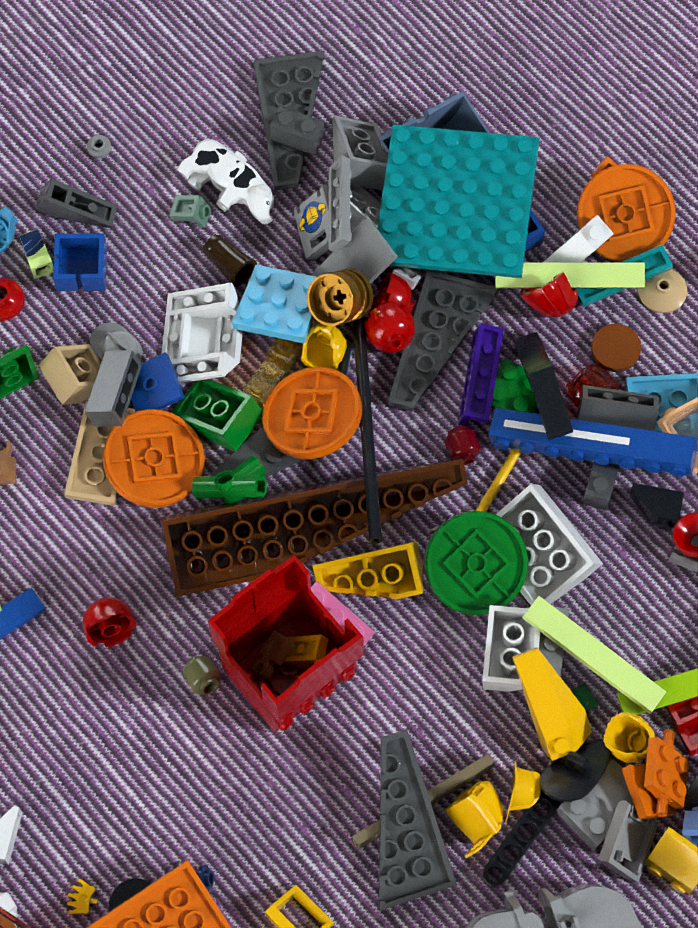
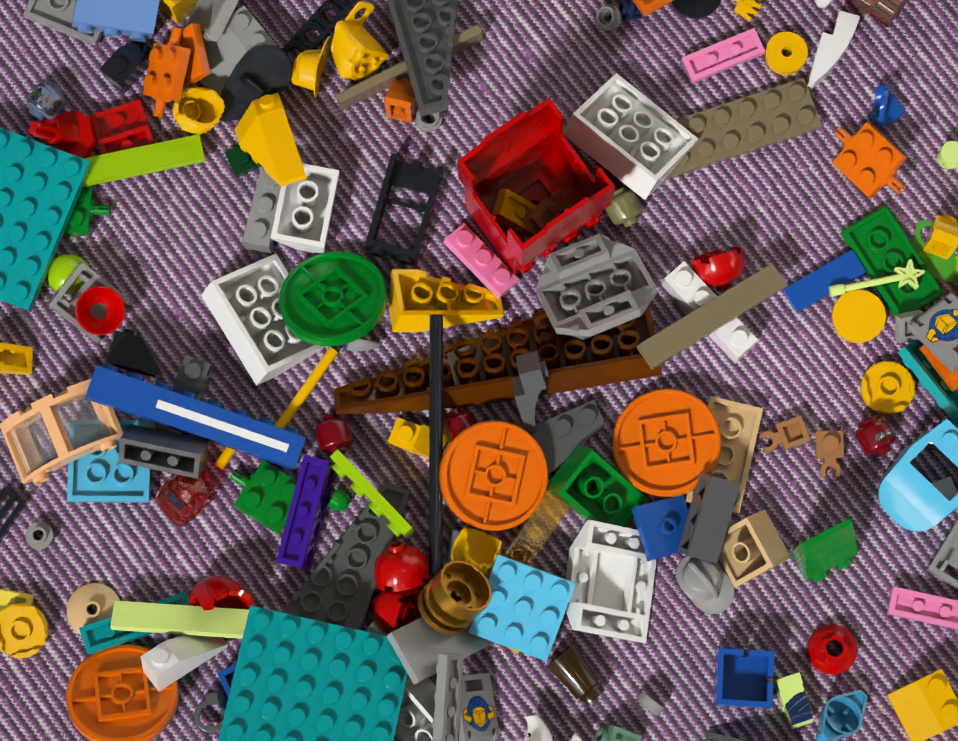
camera: 175 degrees left, 10 degrees up
green piece [192,456,267,504] -> none
black beam [513,332,573,440] -> none
yellowish green tile [522,596,666,714] -> none
dark orange tile [591,324,641,372] -> none
none -> dark grey piece [194,692,228,735]
none -> green hinge [327,487,350,511]
none -> lime plate [330,449,415,539]
none -> black door [365,153,444,265]
none -> orange slope [384,79,417,123]
none -> yellow slope [388,417,447,459]
none -> dark red head [443,408,477,443]
none -> dark grey slope [511,351,549,434]
none -> light grey piece [535,234,657,340]
none -> white slope [563,73,698,200]
none -> light grey plate [596,4,622,31]
none -> dark tan plate [614,78,822,189]
none -> dark tan tile [637,263,787,370]
none -> light grey tile [637,691,664,716]
none -> white brick [662,261,758,364]
none -> bright pink plate [681,28,765,84]
none -> medium nougat plate [759,415,811,453]
none -> yellow piece [765,32,808,75]

